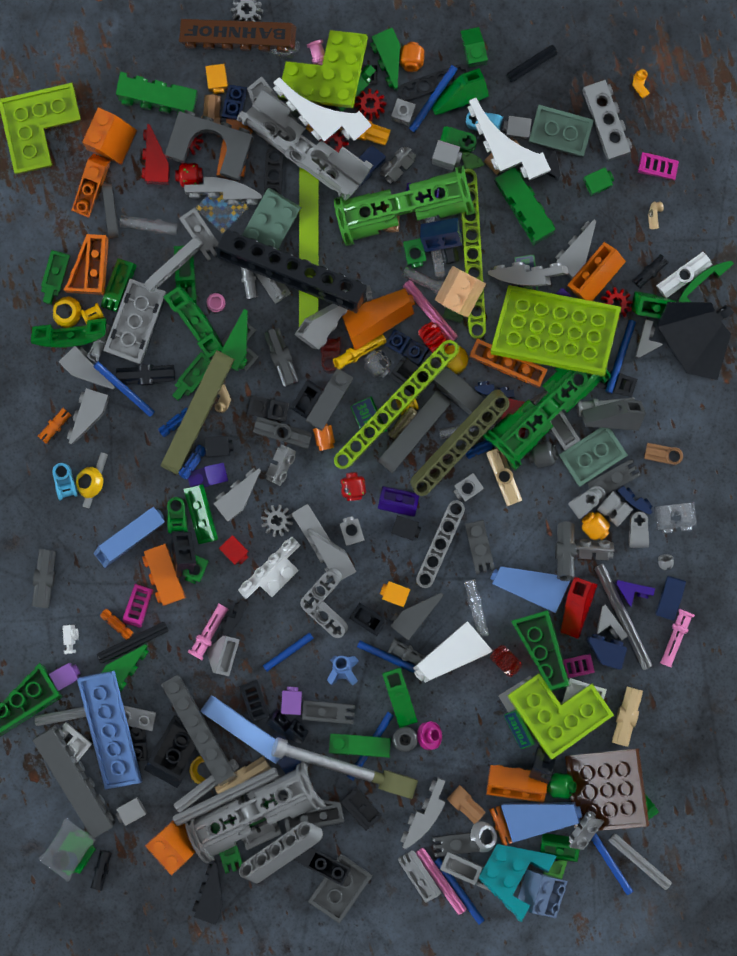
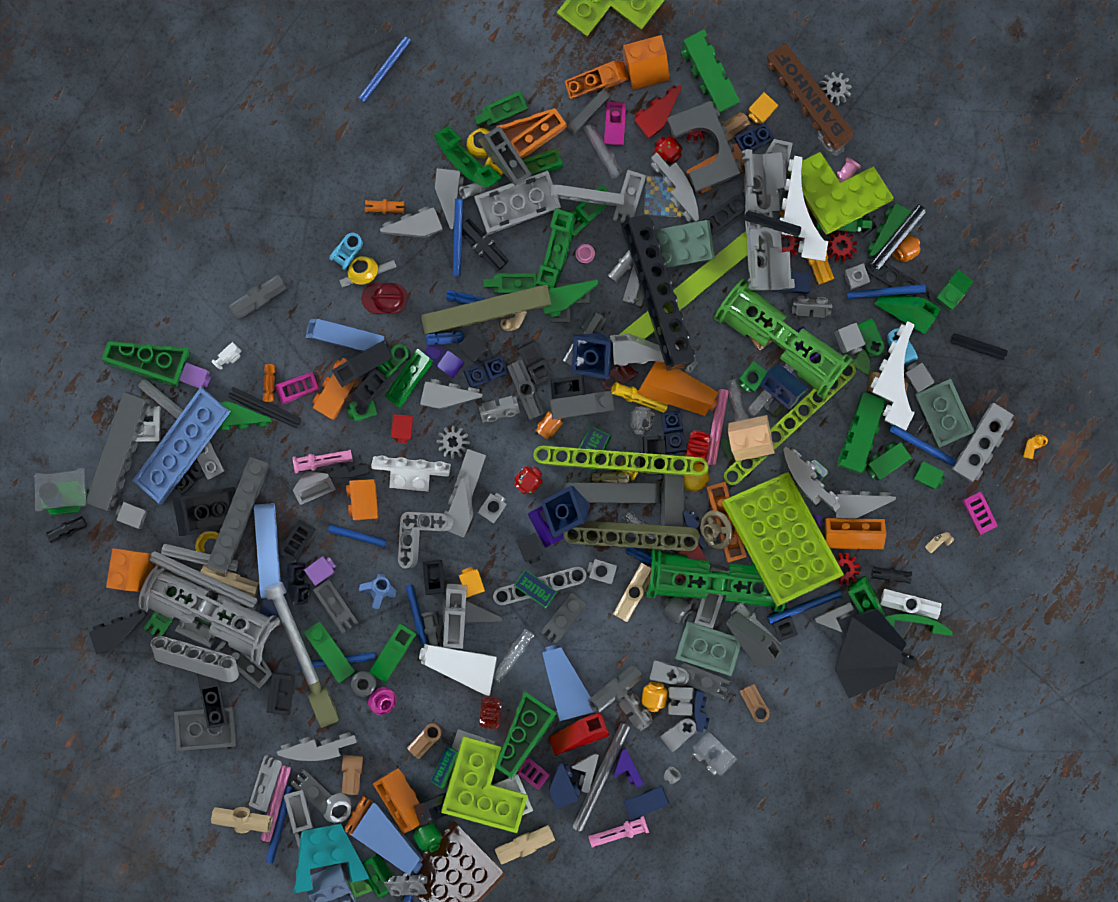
camera: 45 degrees right, 0 degrees up
none -> tan piece [211,807,273,833]
none -> black slope [332,341,393,387]
none -> orange slope [346,479,379,521]
none -> dark red piece [361,283,408,314]
none -> medium nougat piece [407,722,443,759]
none -> light grey slope [443,584,467,649]
none -> dark blue slope [463,355,509,388]
none -> dark grey slope [478,126,532,186]
none -> dark blue slope [514,570,557,608]
none -> dark blue slope [541,486,590,537]
none -> dark blue slope [572,333,611,379]
none -> dark pink slope [604,102,626,145]
none -> dark tan piece [700,511,732,549]
none -> black axle [744,210,802,237]
none -> green brick [867,442,912,481]
none -> black axle [871,204,926,269]
none -> blue bar [890,425,956,466]

